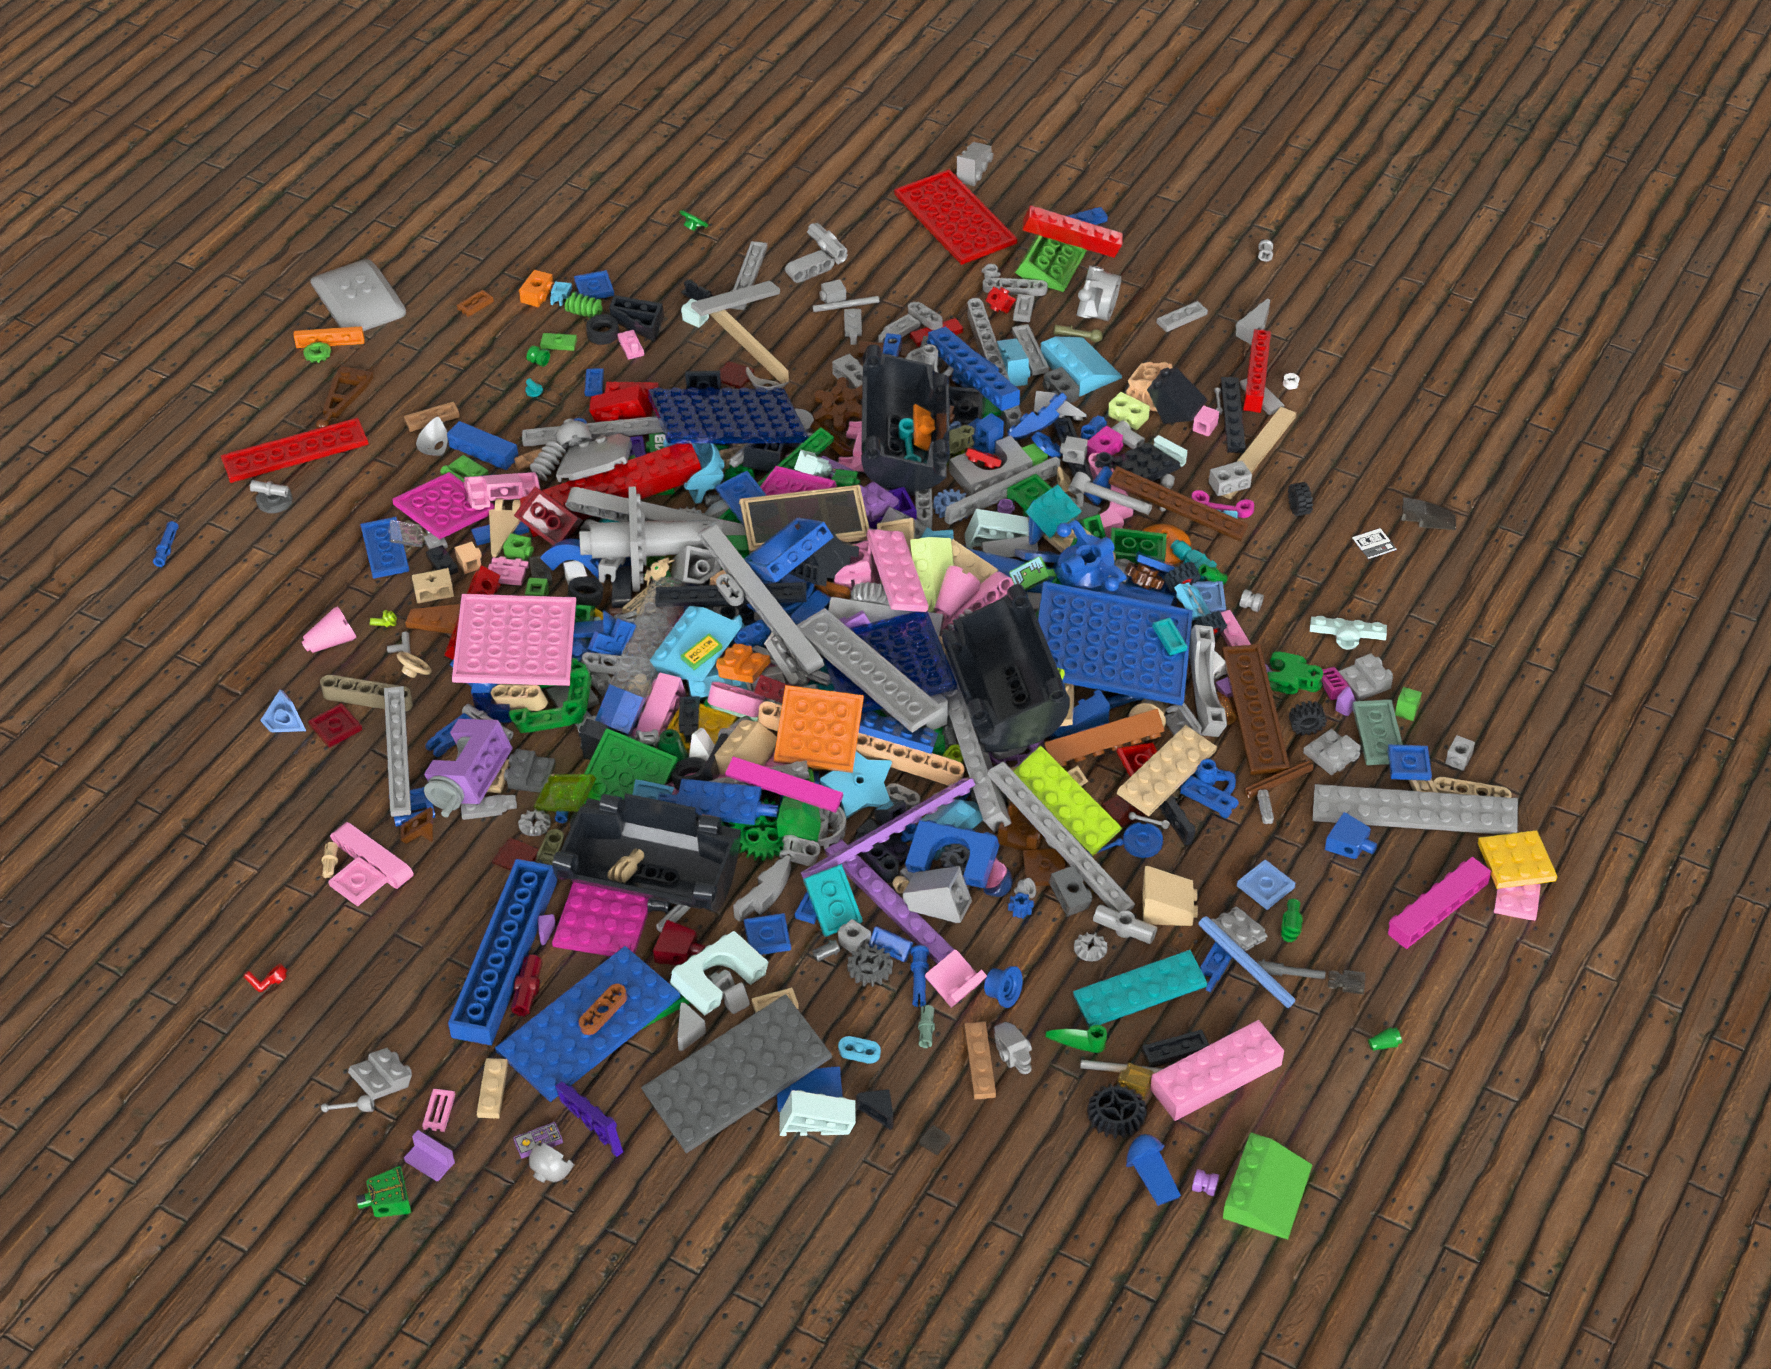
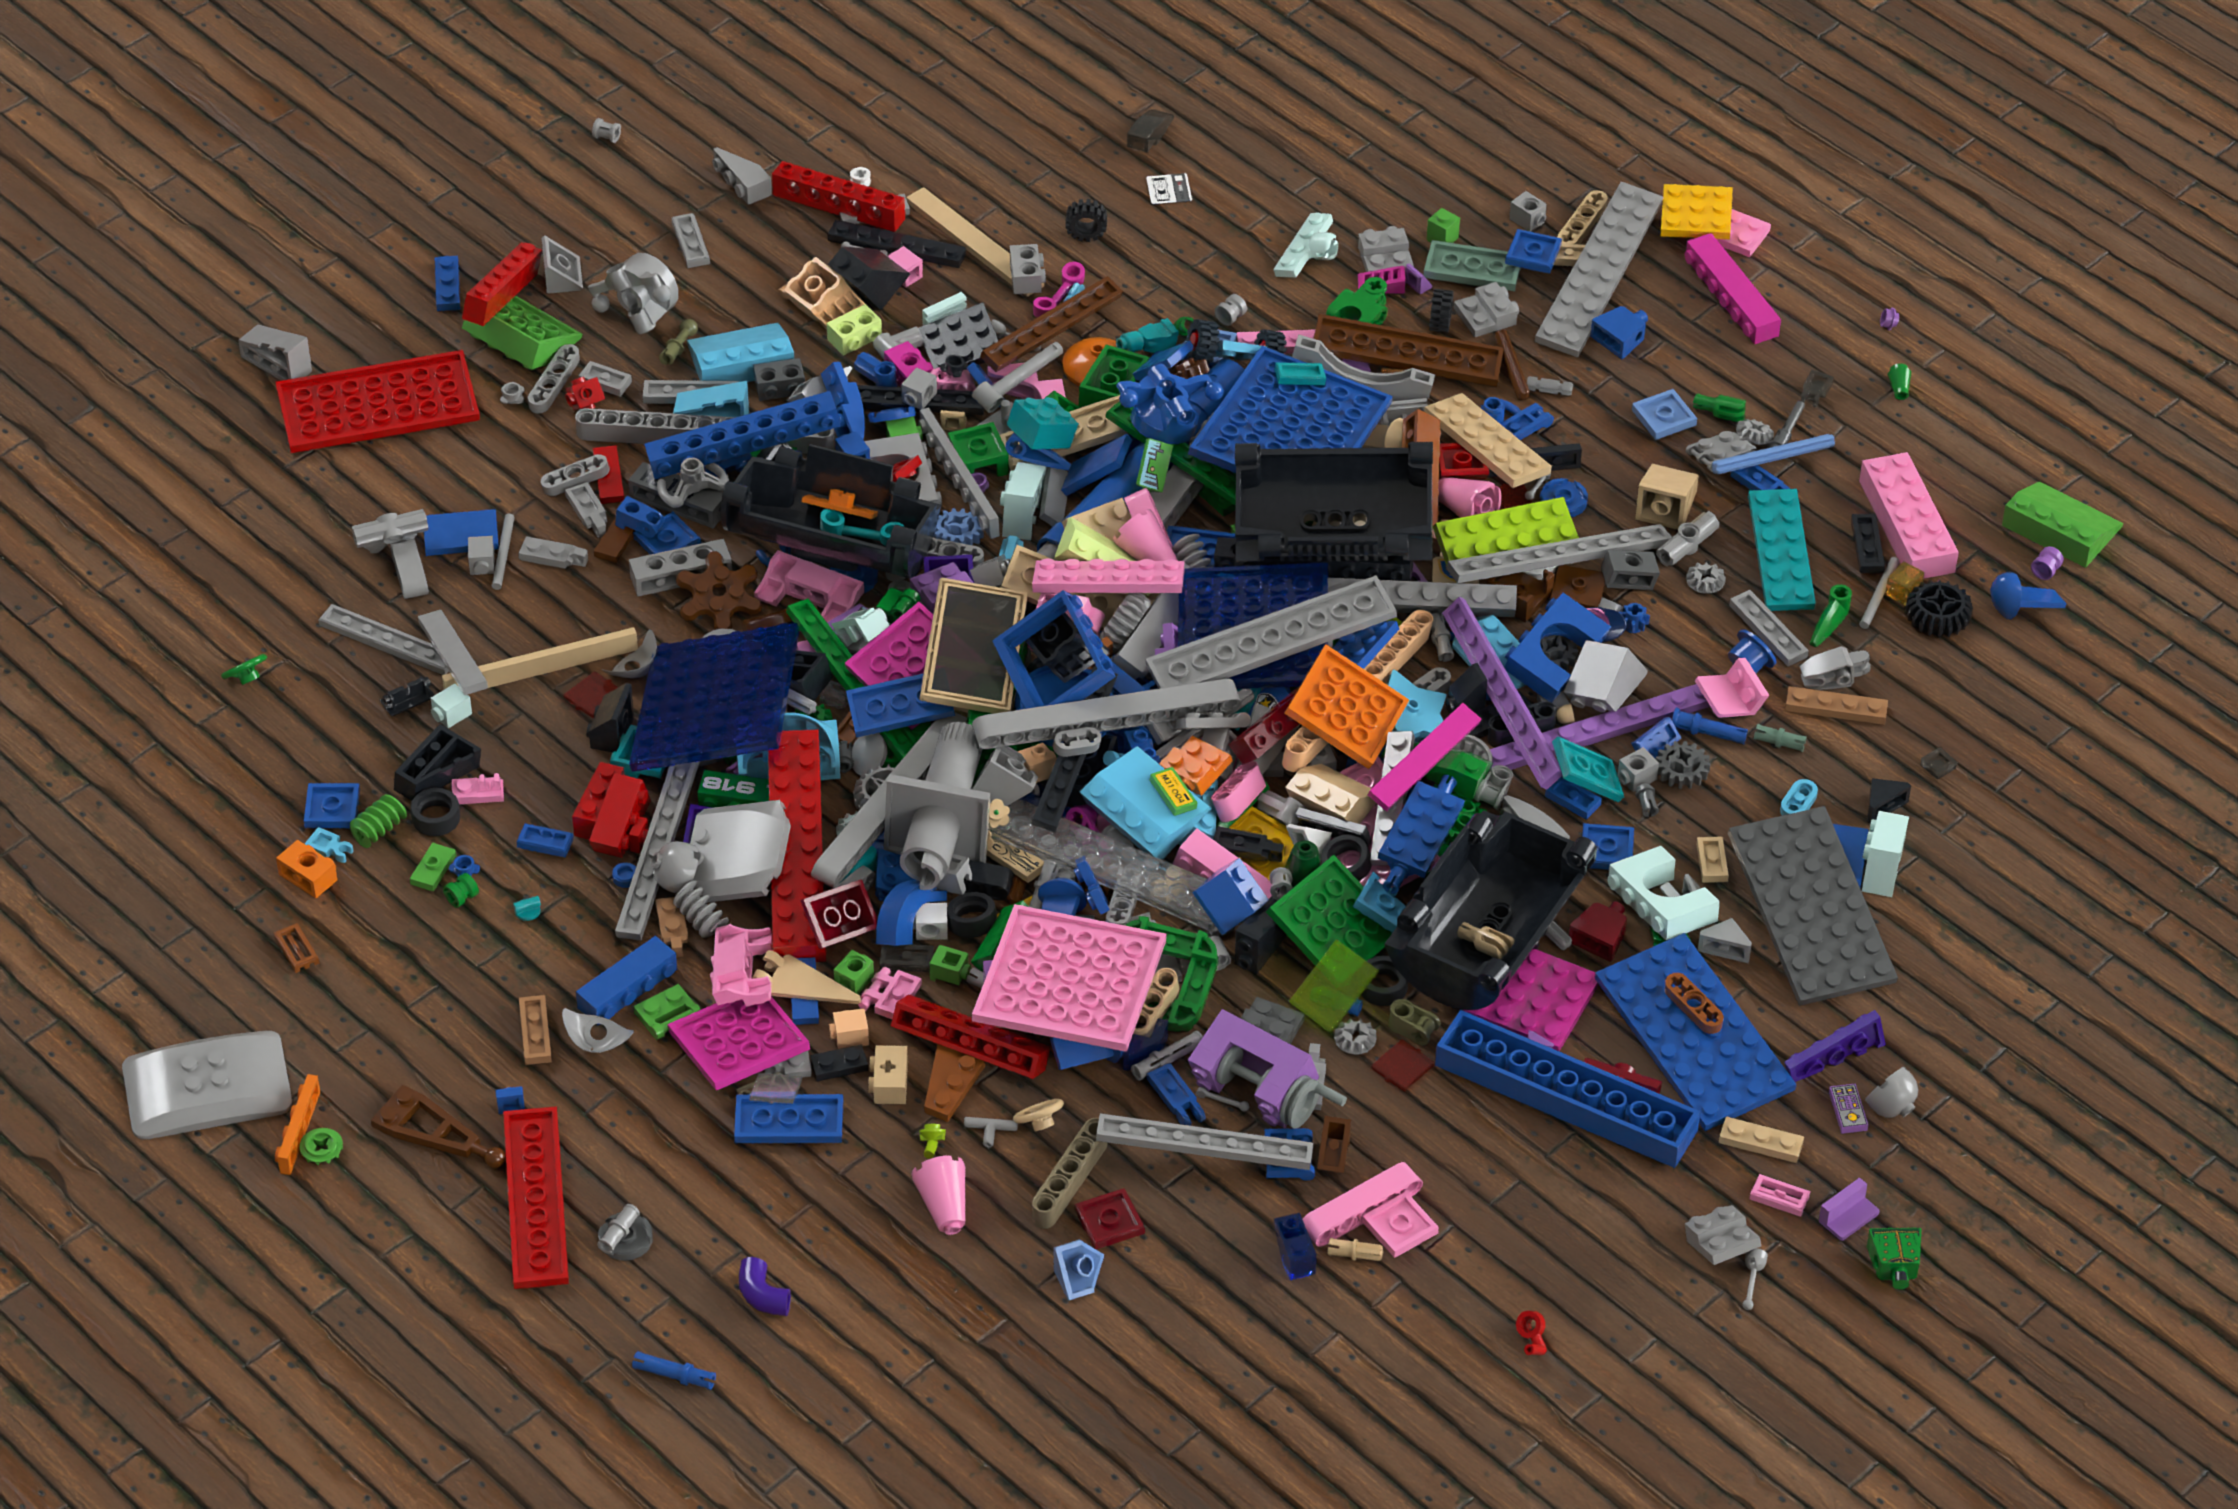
camera: 75 degrees left, 0 degrees up
none -> blue tile [424,509,499,556]
none -> blue plate [449,855,480,876]
none -> blue plate [496,1086,525,1114]
none -> light grey slope [542,235,583,294]
none -> dark purple cylinder [739,1257,791,1316]
none -> clear blue slope [1274,1213,1317,1280]
none -> bright pink cone [1438,477,1502,518]
none -> light grey plate [1729,590,1809,666]
none -> light grey gear [1736,419,1774,445]
none -> medium lavender plate [1880,308,1899,330]

